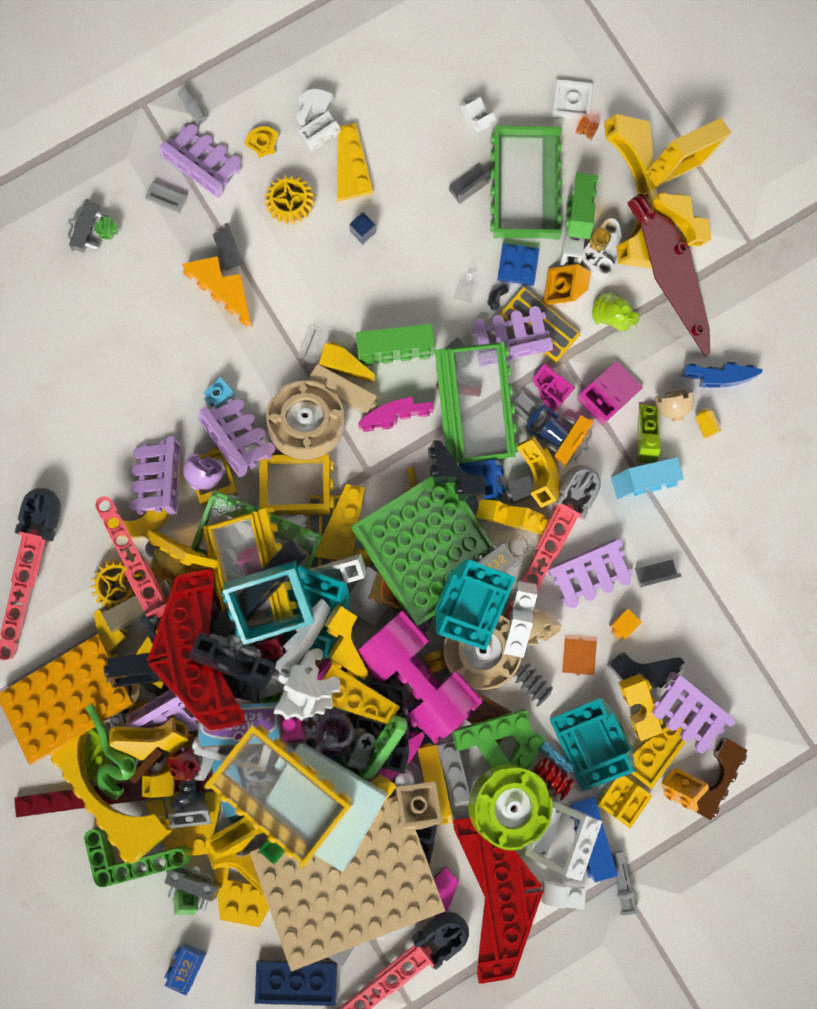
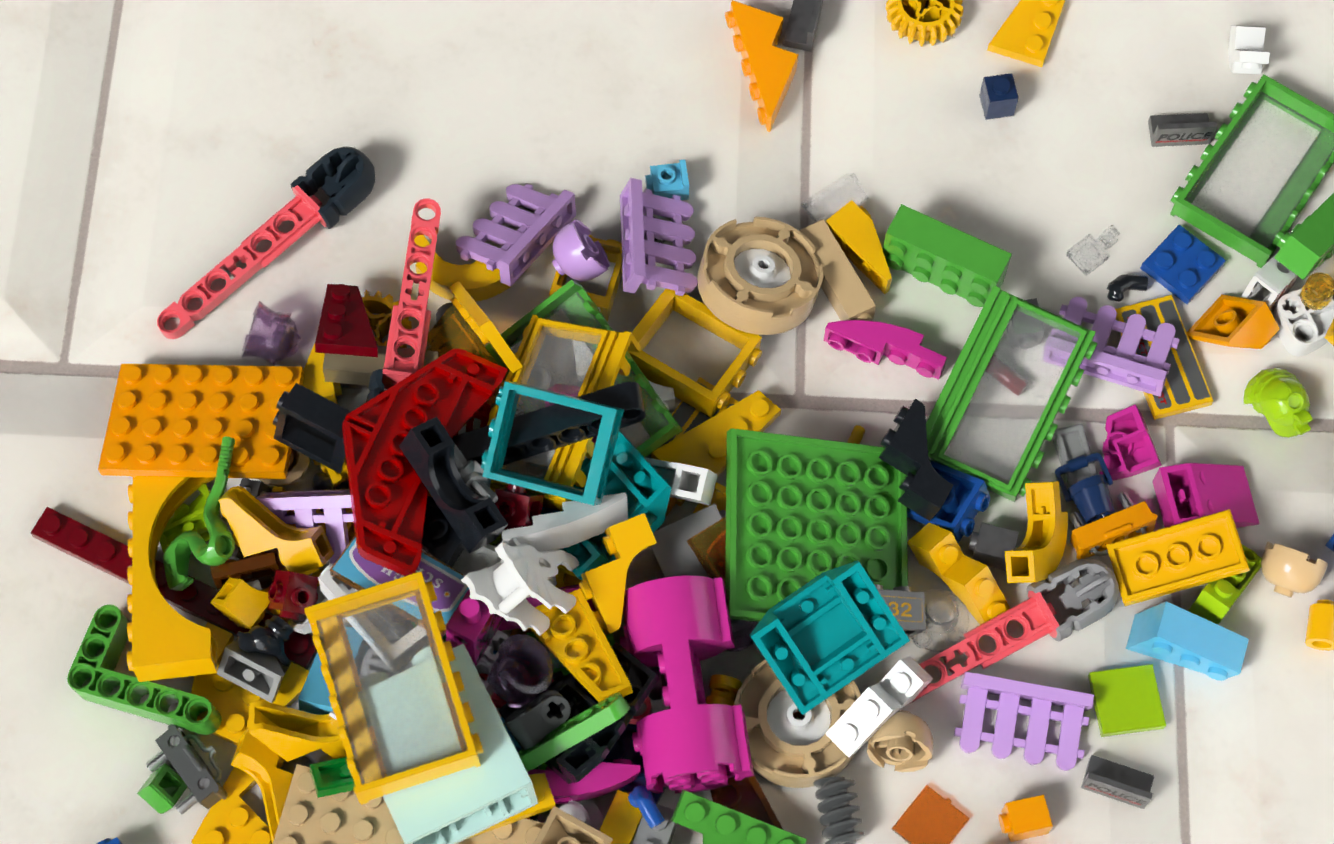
camera: 35 degrees right, 15 degrees down
none -> clear purple helmet [241,301,301,366]
none -> dark red wing [315,284,378,357]
none -> blue arm [628,785,665,829]
none -> lime tile [1088,664,1166,737]
none -> yellow tile [1106,509,1250,606]

